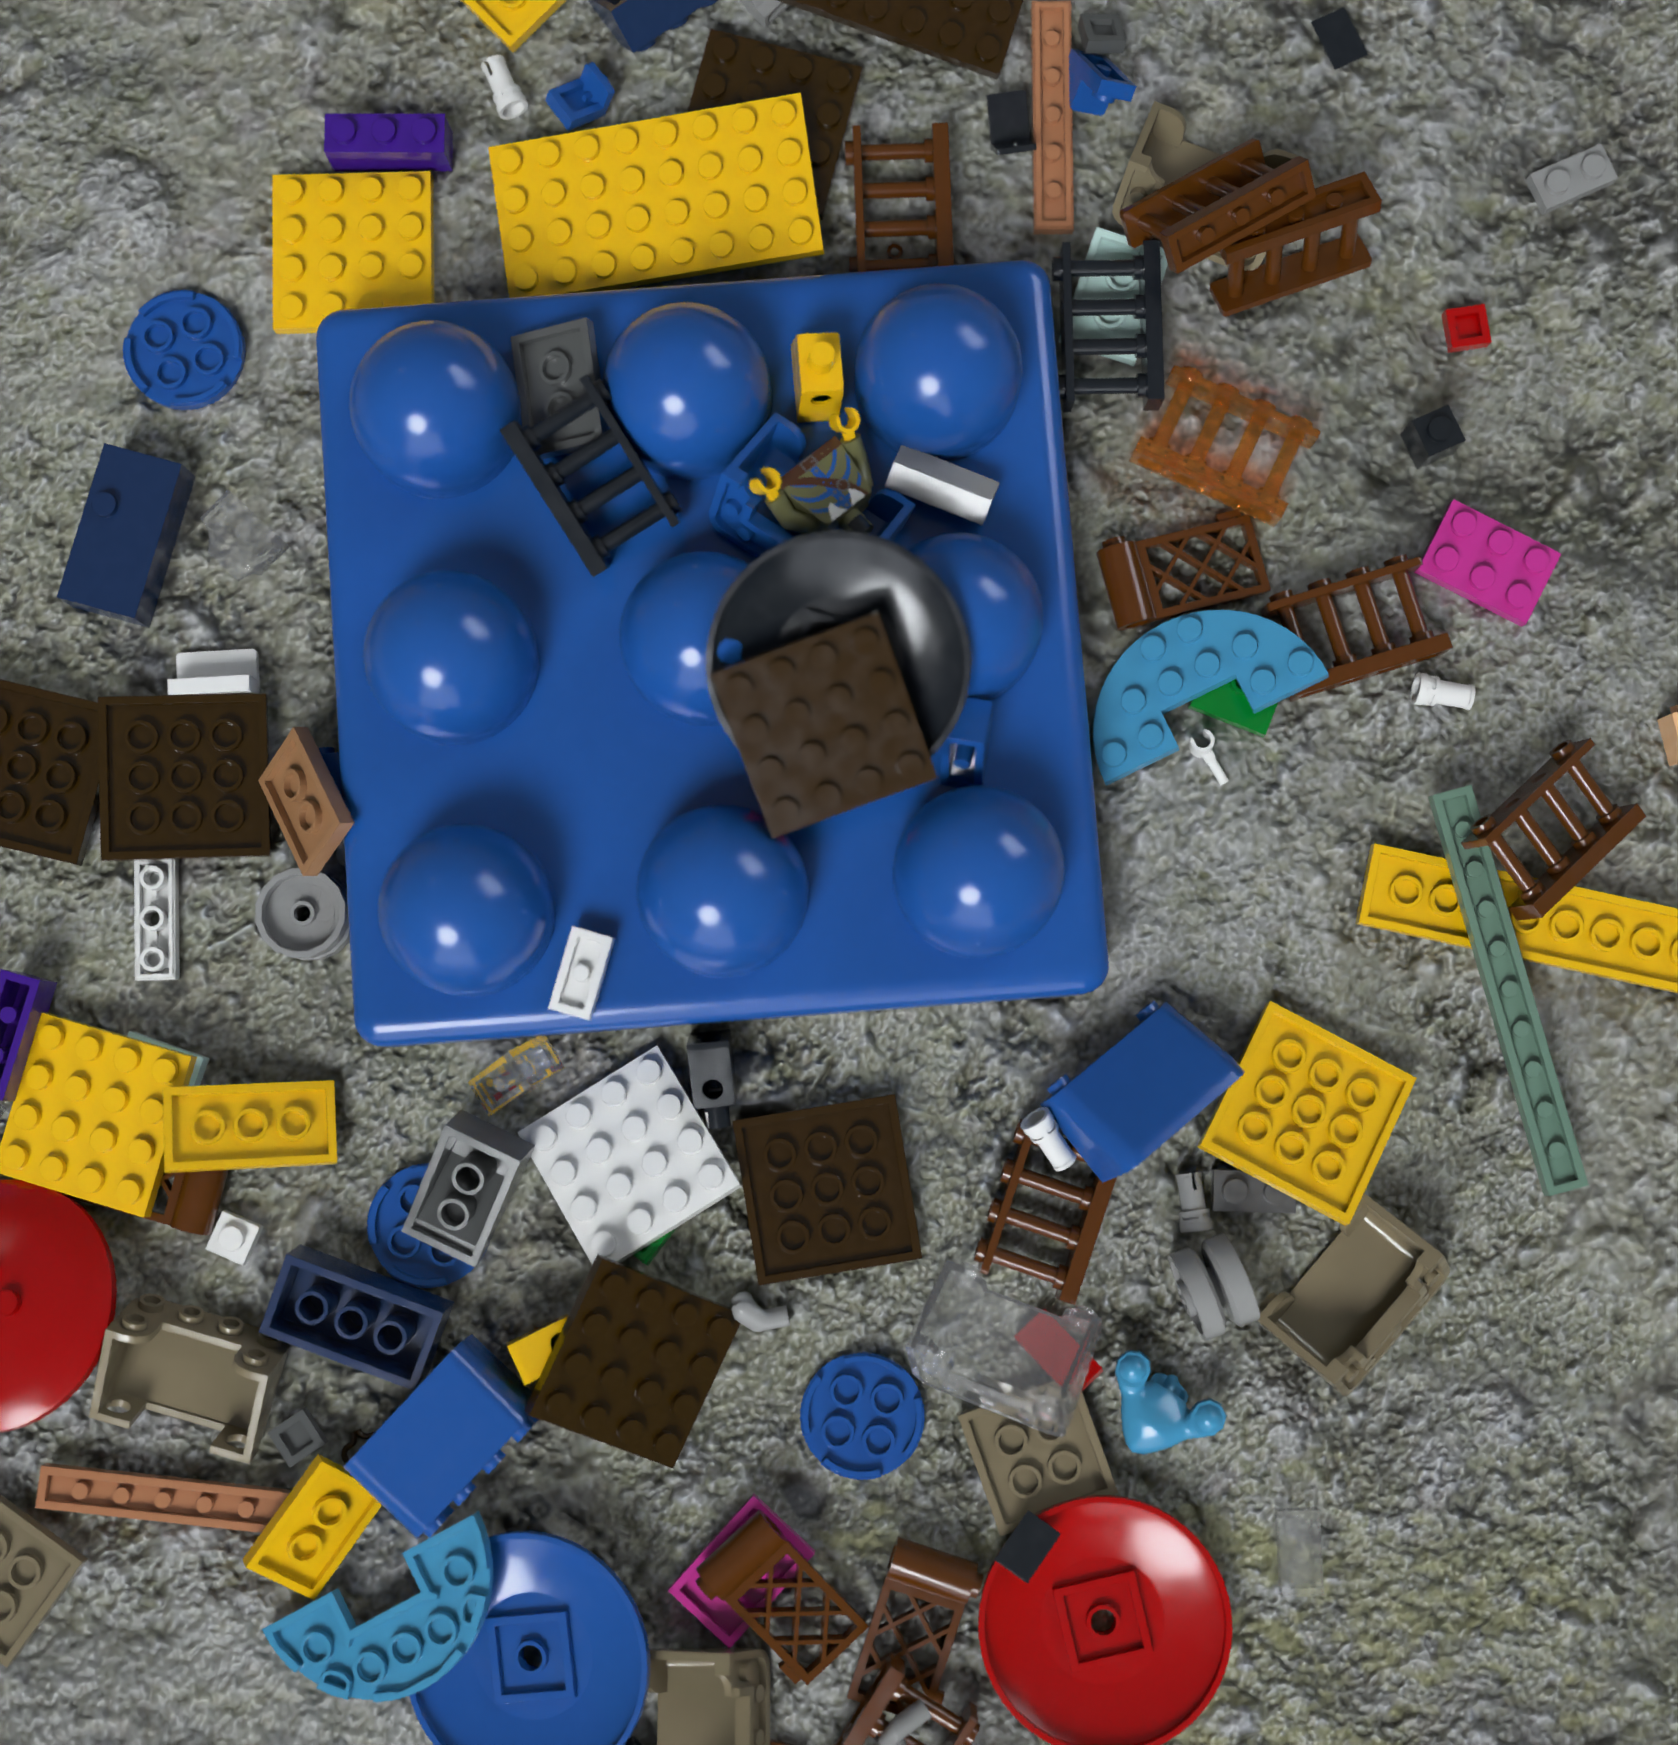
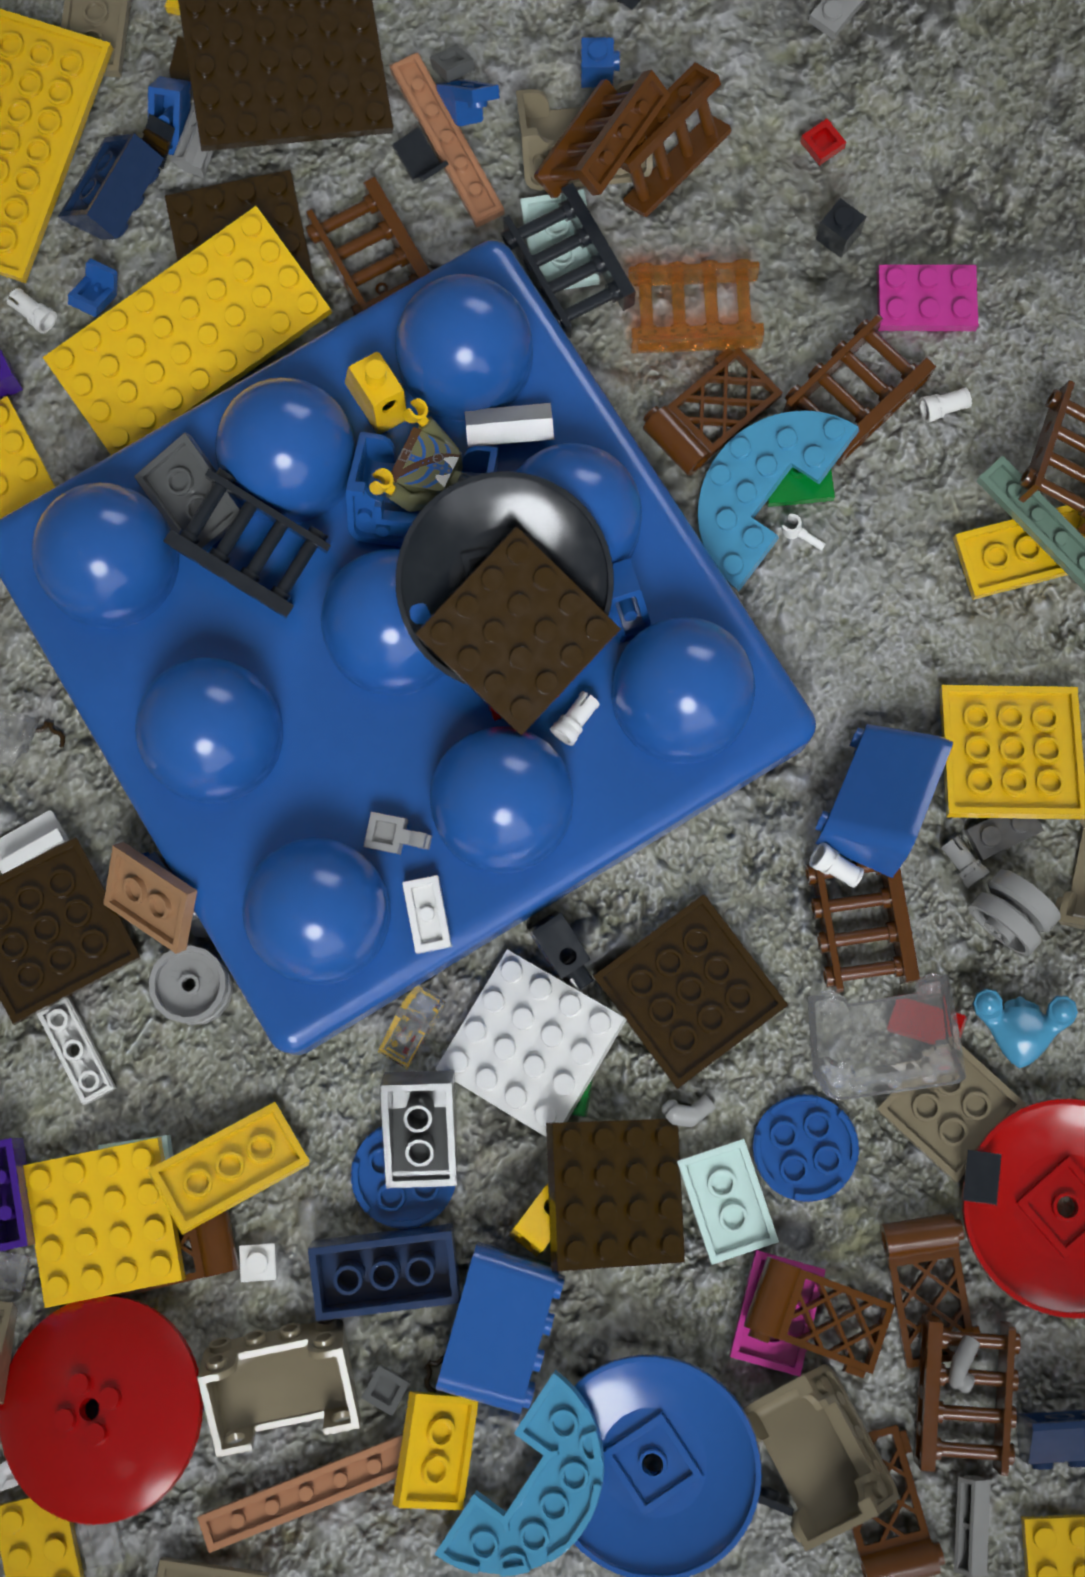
camera: 25 degrees left, 5 degrees down
none -> dark brown piece [26,722,65,747]
none -> light grey plate [363,812,432,855]
none -> white pin [550,691,600,746]
none -> blue brick [581,37,620,88]
none -> light aqua plate [677,1139,779,1265]

